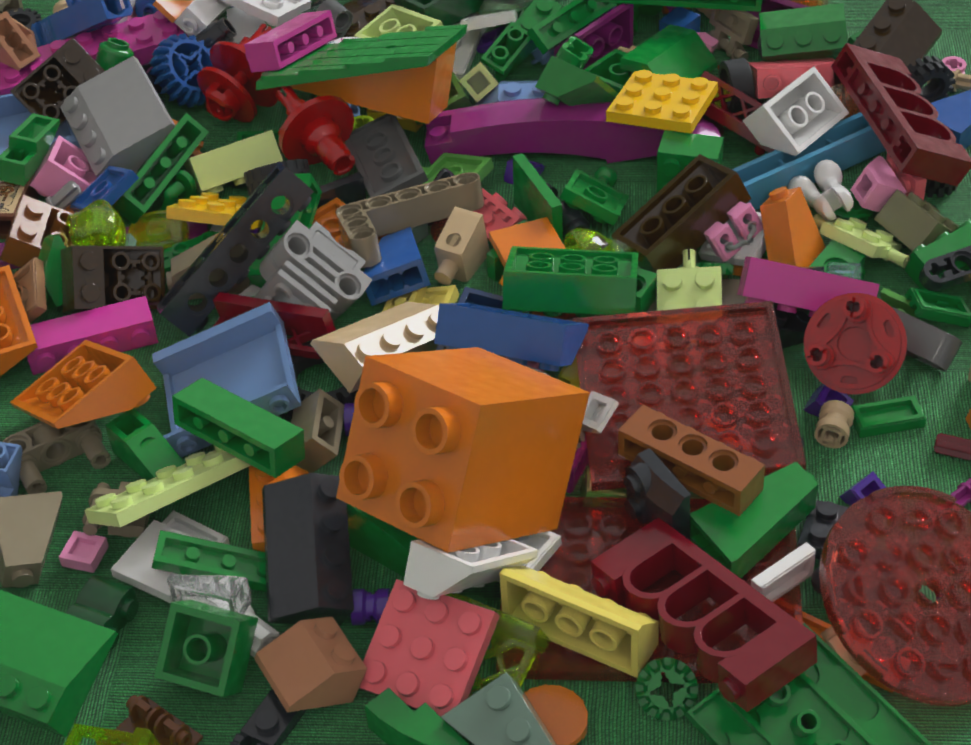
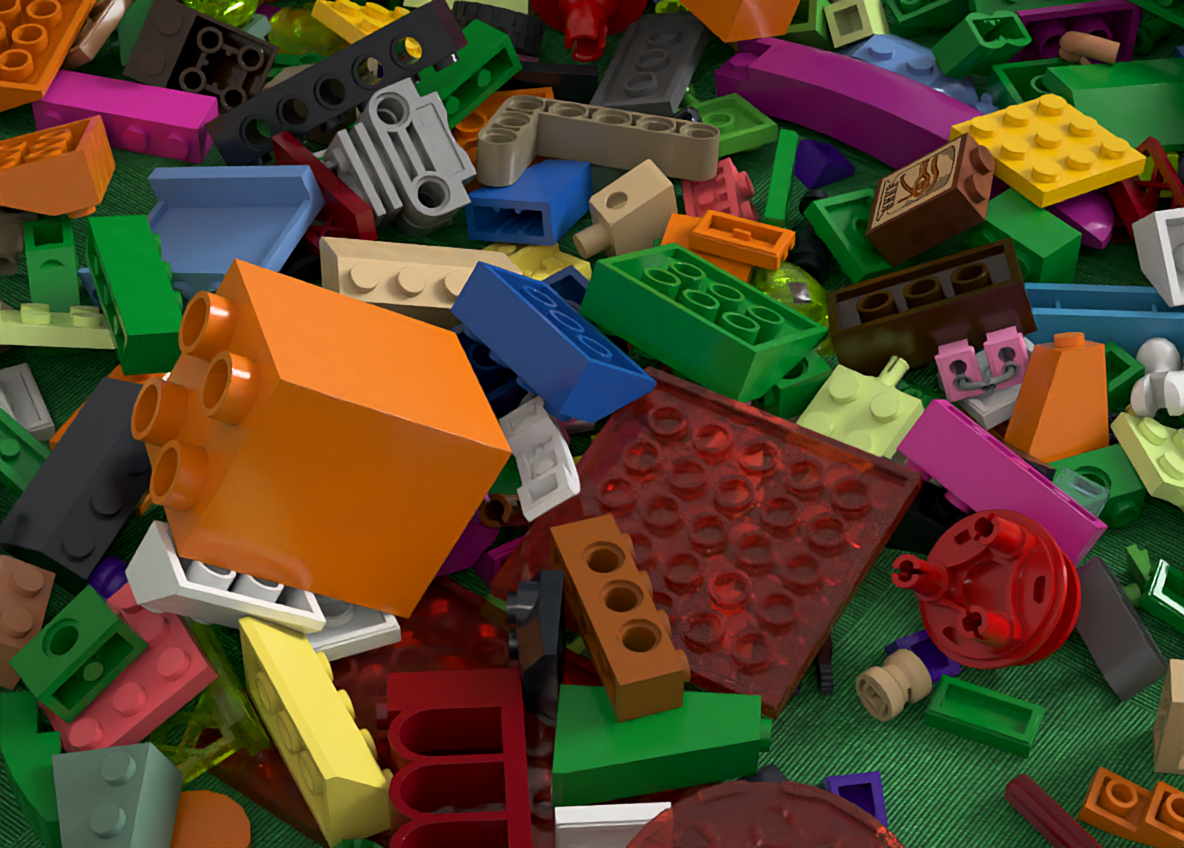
camera: 30 degrees right, 0 degrees up
green slope [535,55,618,106] -> none
none -> green brick [8,584,149,724]
none -> orange tile [689,209,795,271]
none -> copper brick [865,132,995,267]
none -> nougat arm [1059,31,1120,65]

